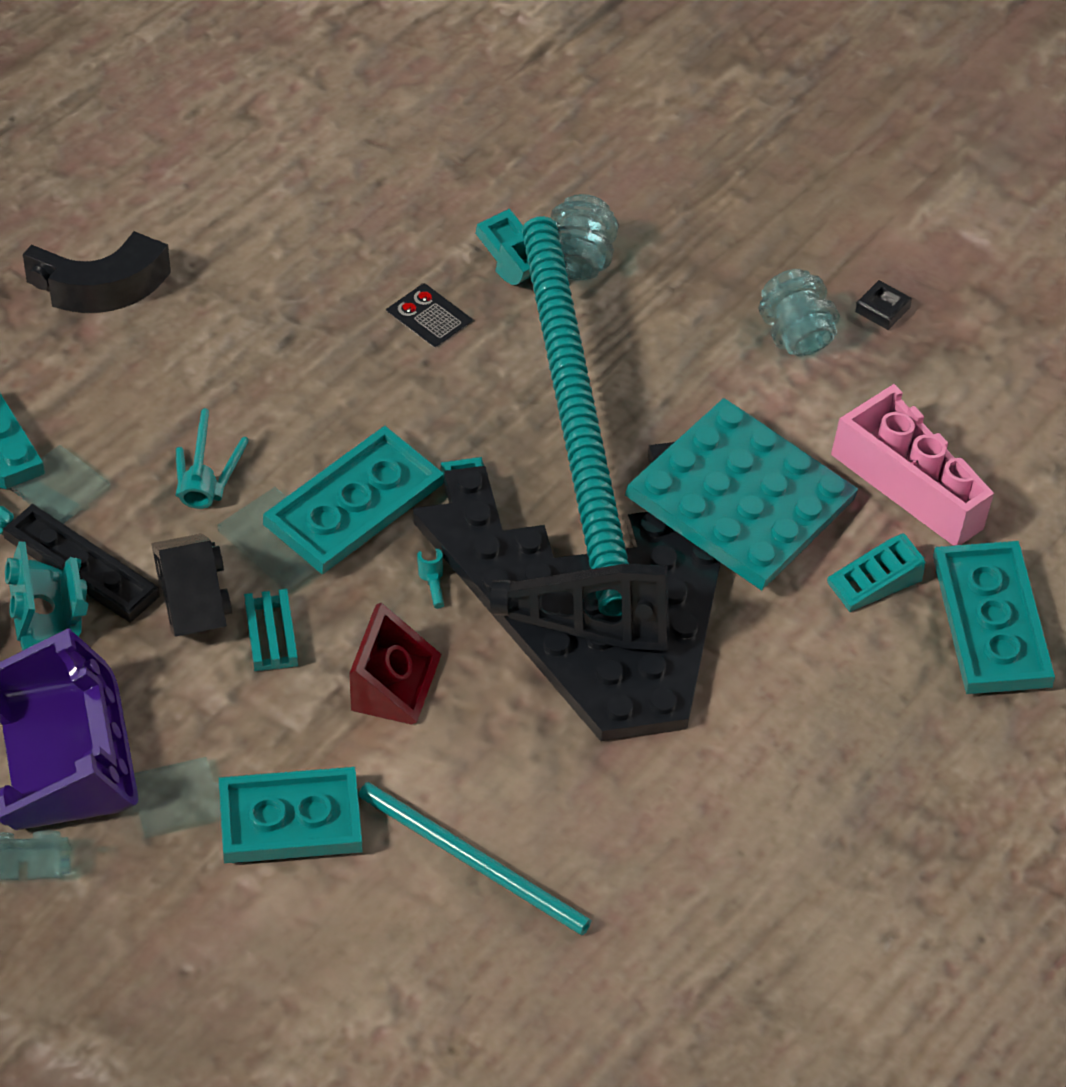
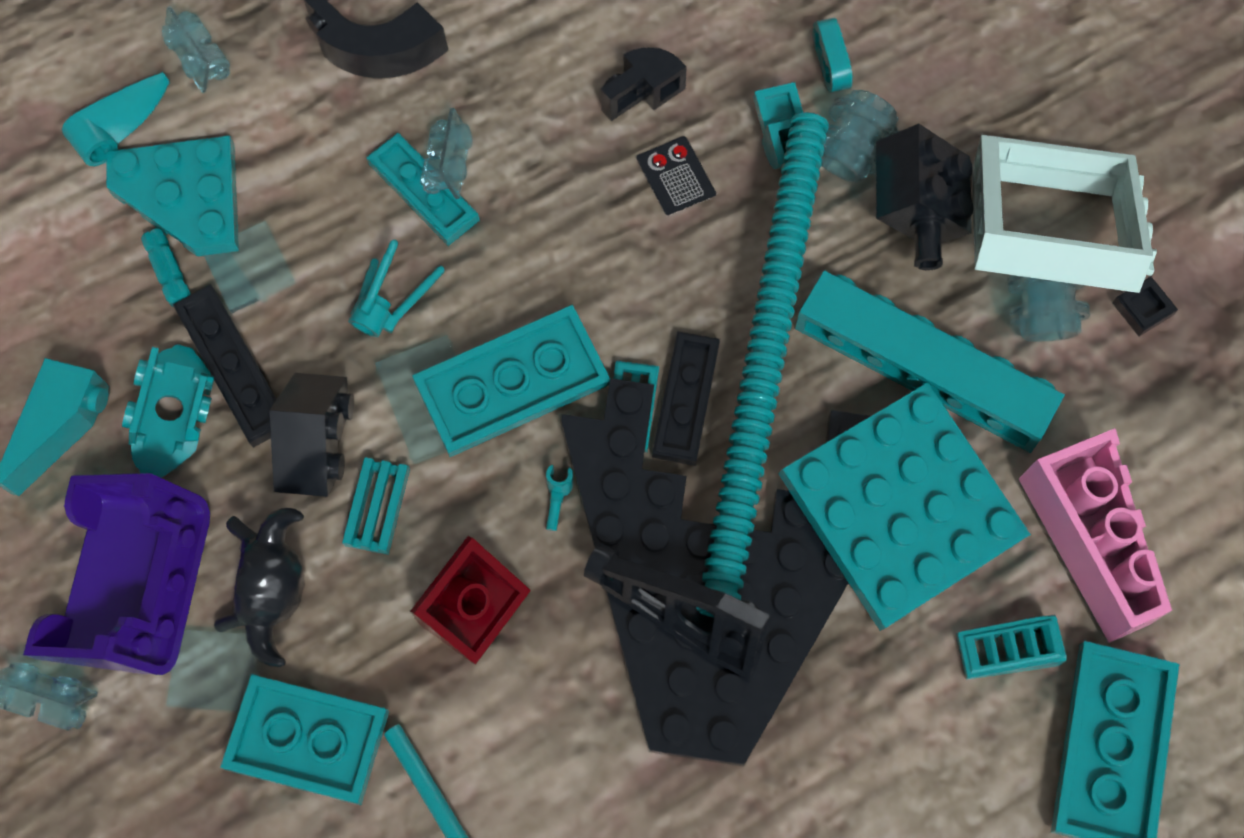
camera: 25 degrees right, 20 degrees up
none -> black piece [214,508,305,667]
none -> teal tile [366,133,480,246]
none -> clear light blue hinge [420,108,472,199]
none -> black brick [600,47,687,122]
none -> black tile [652,331,720,466]
none -> teal brick [795,270,1065,453]
none -> teal beam [813,18,853,92]
none -> black brick [876,123,974,271]
none -> light aqua window [972,135,1157,293]

